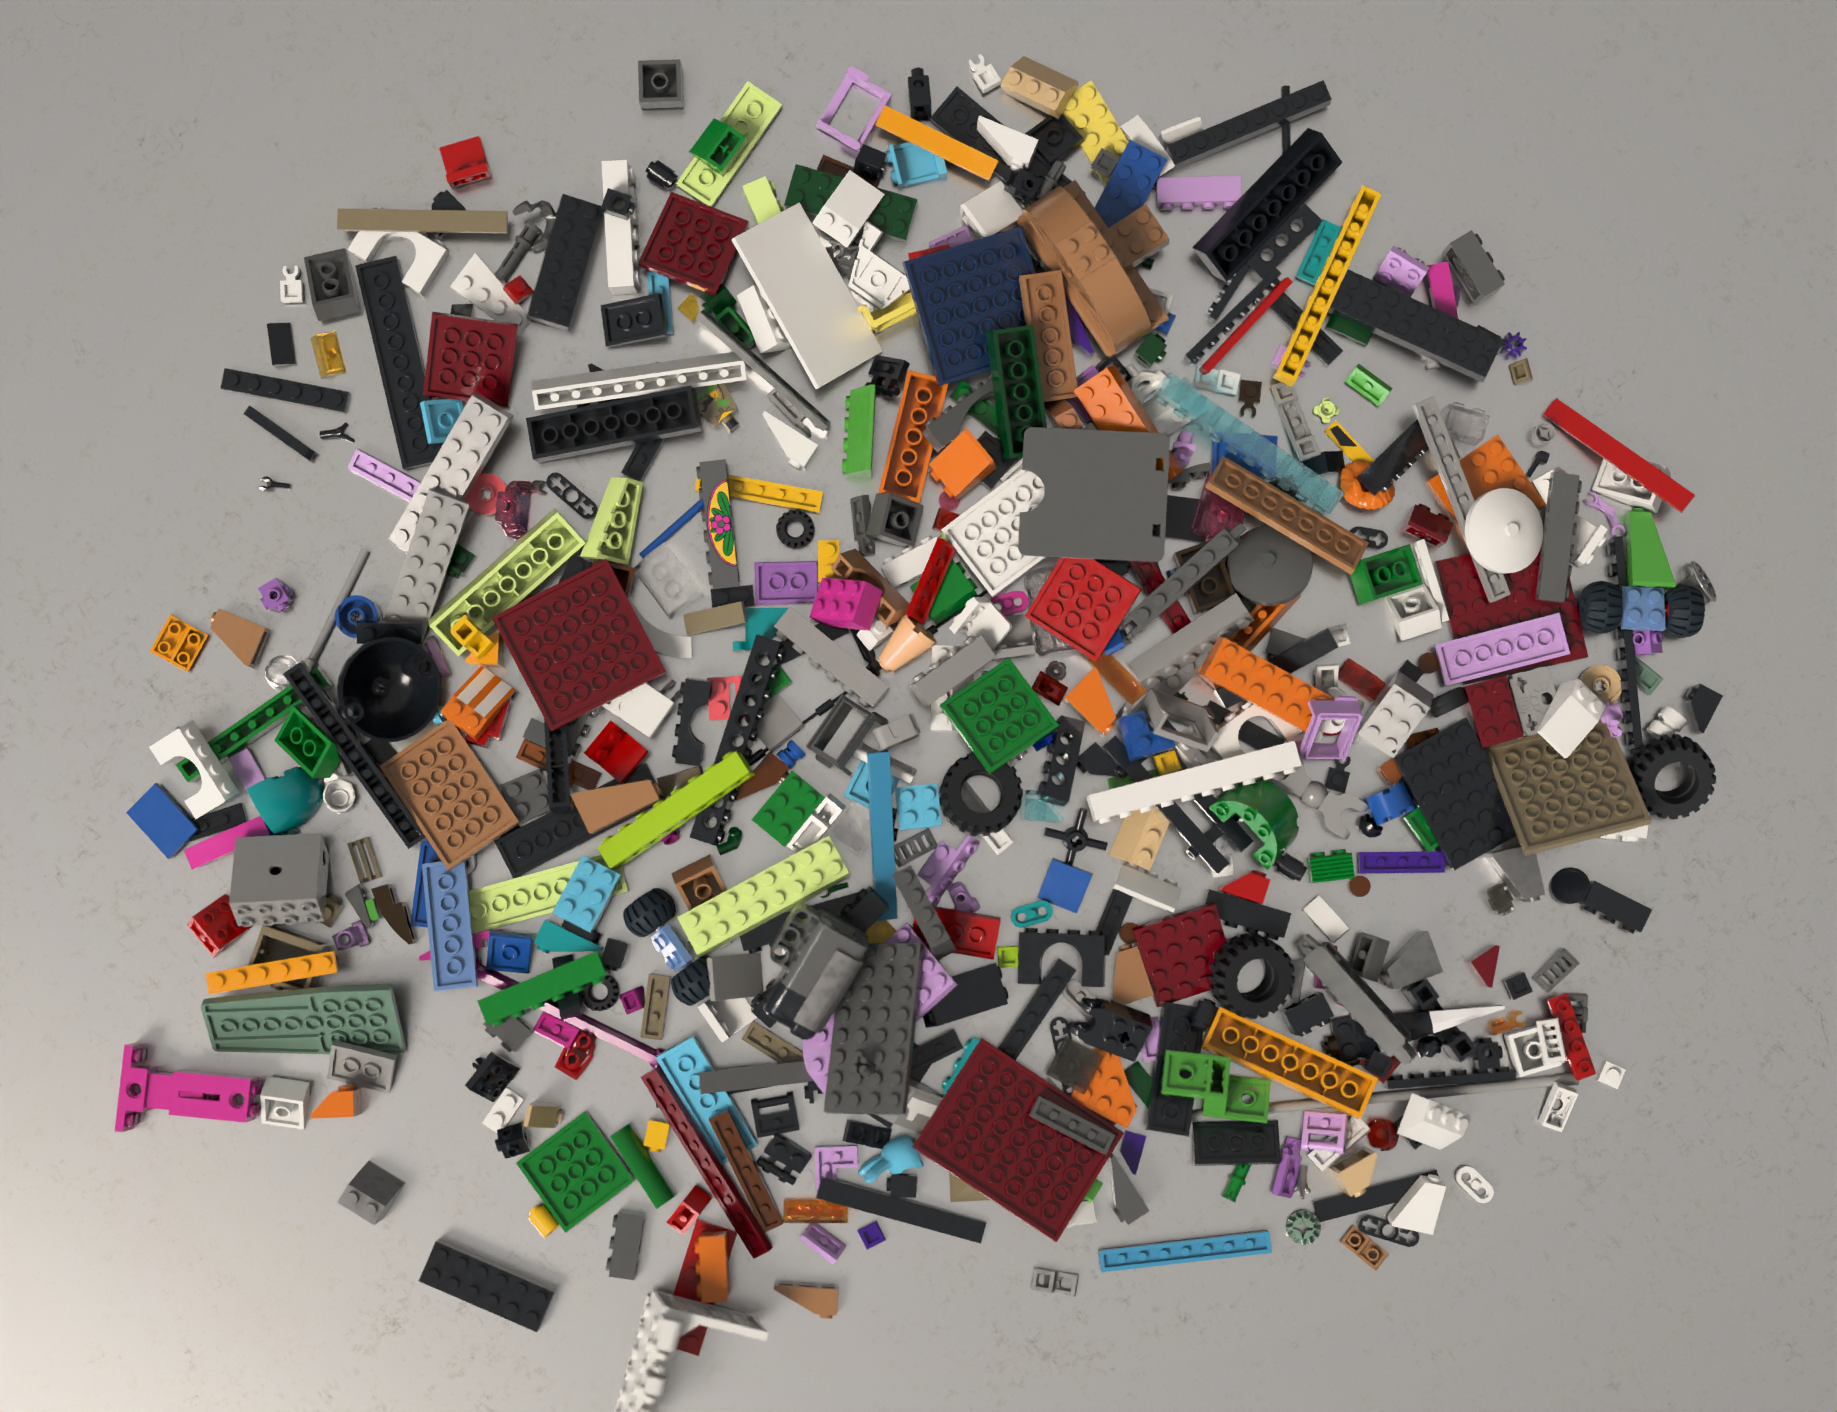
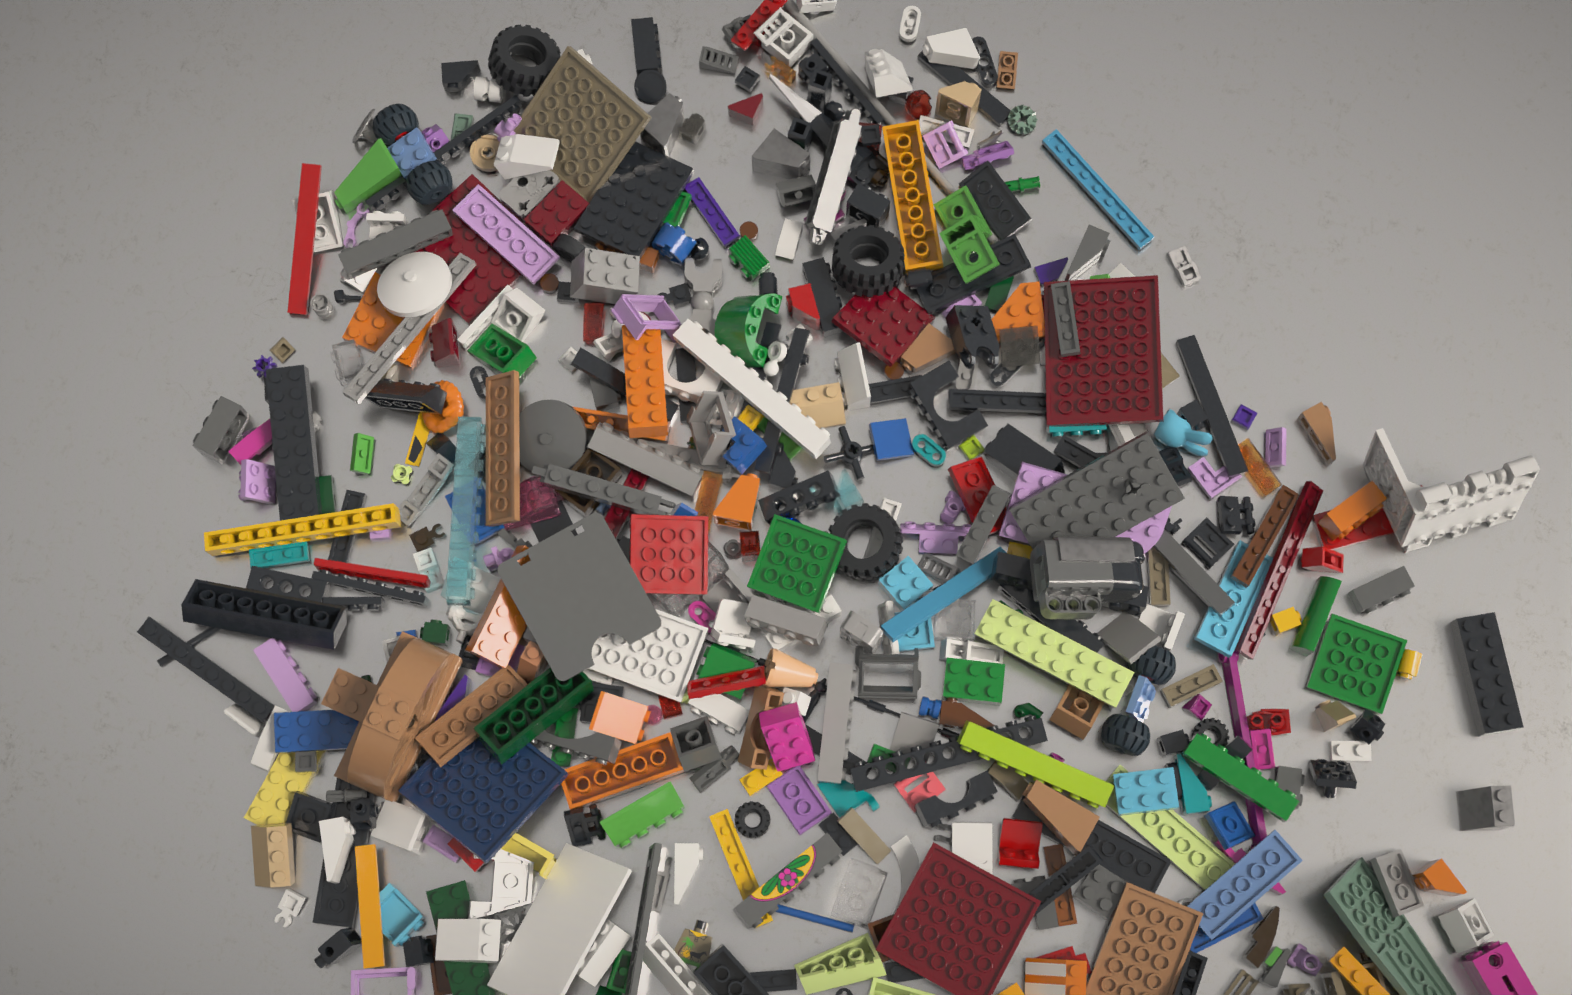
camera: 120 degrees left, 10 degrees down
none -> white plate [764,341,787,376]

